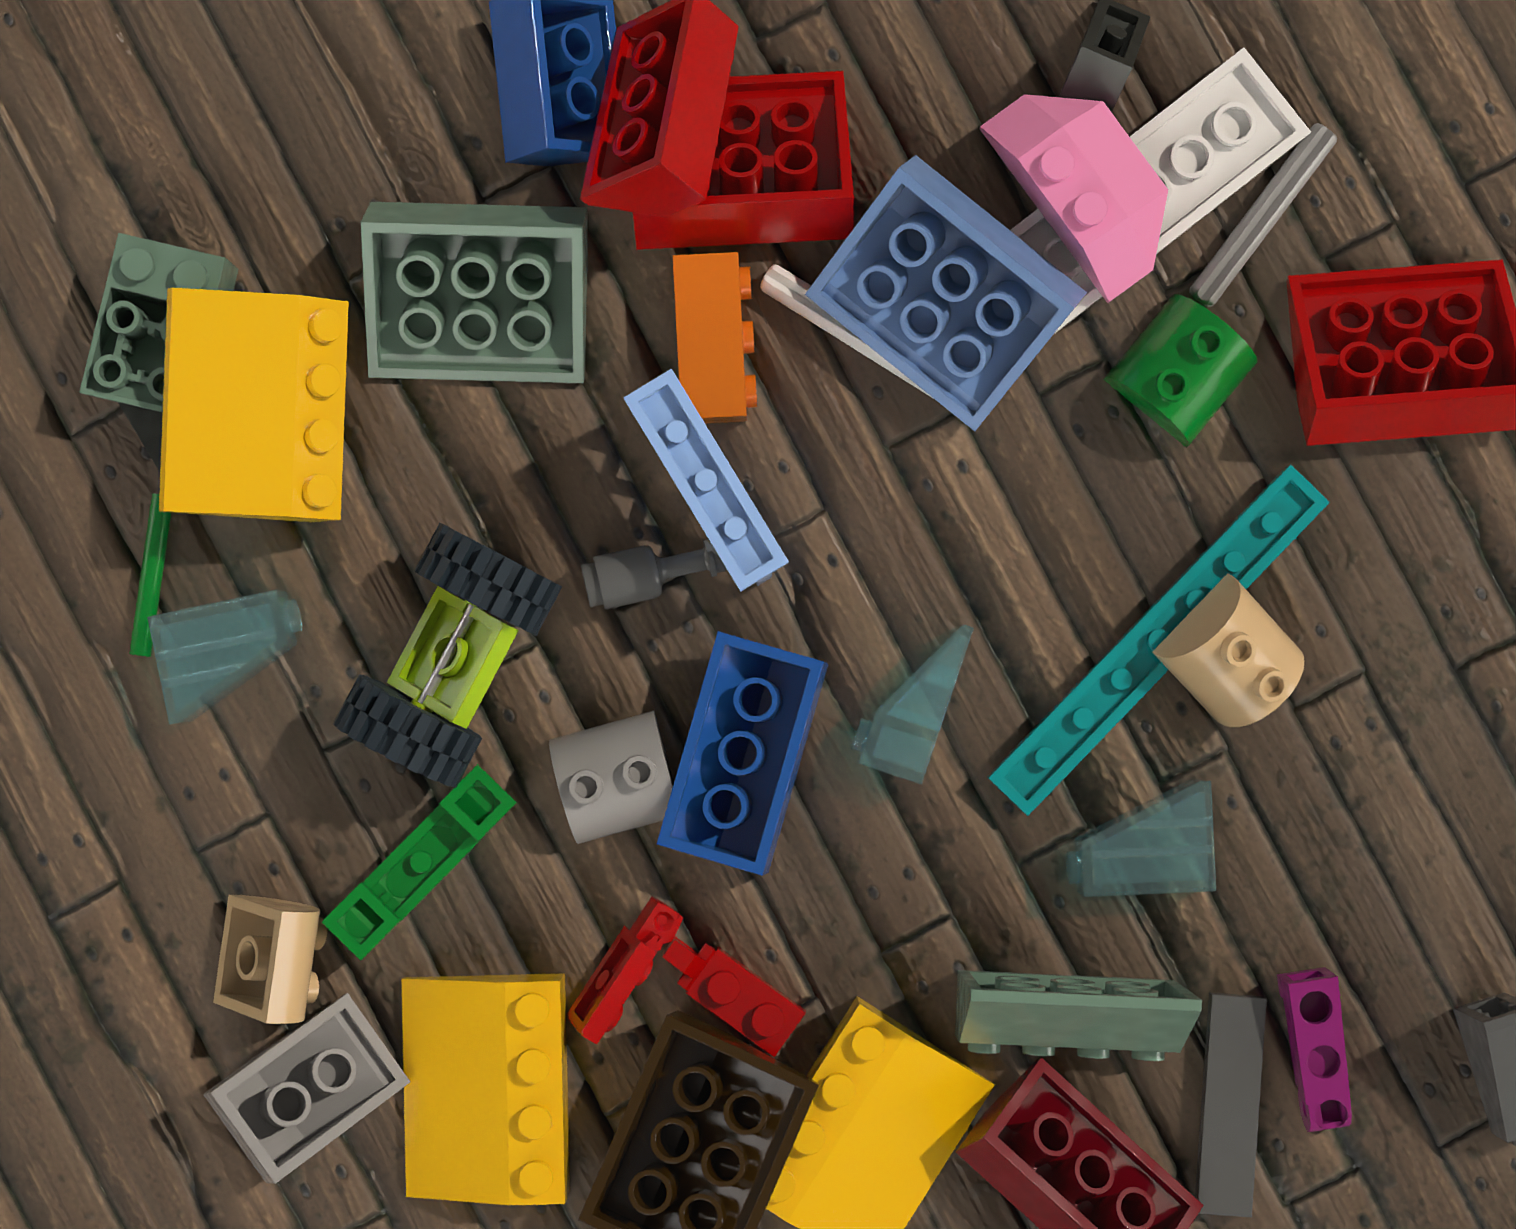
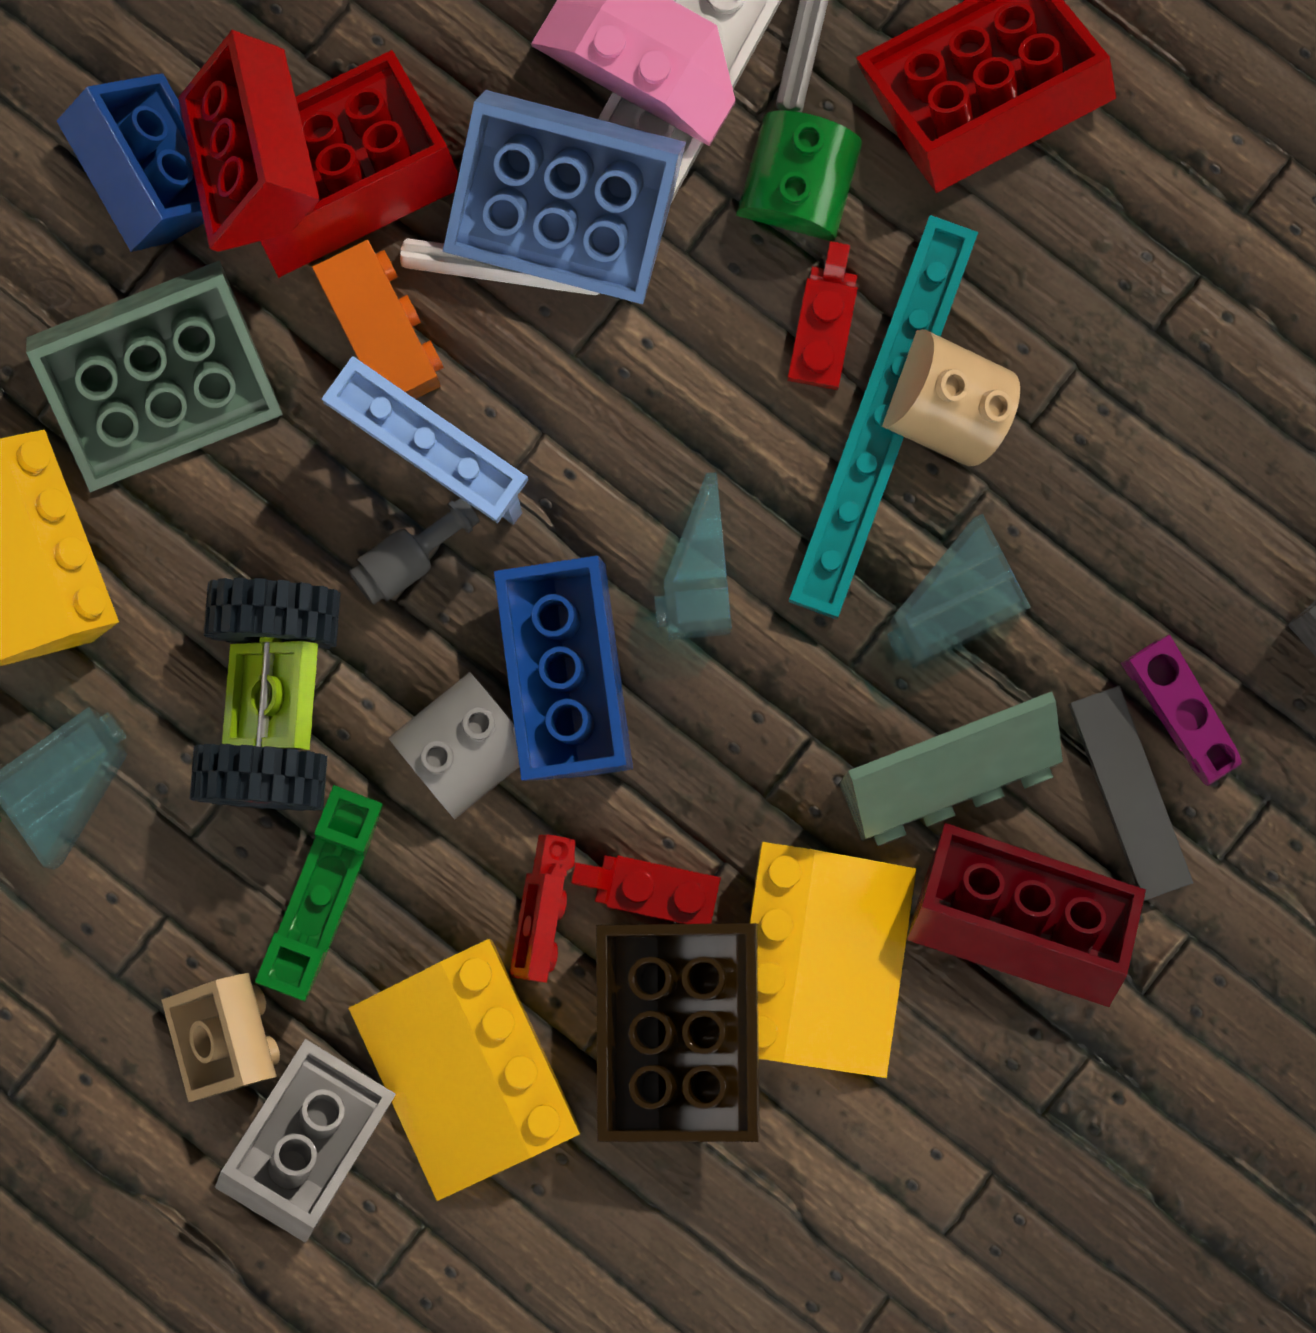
camera: 25 degrees left, 5 degrees down
none -> red hinge [787,241,858,391]

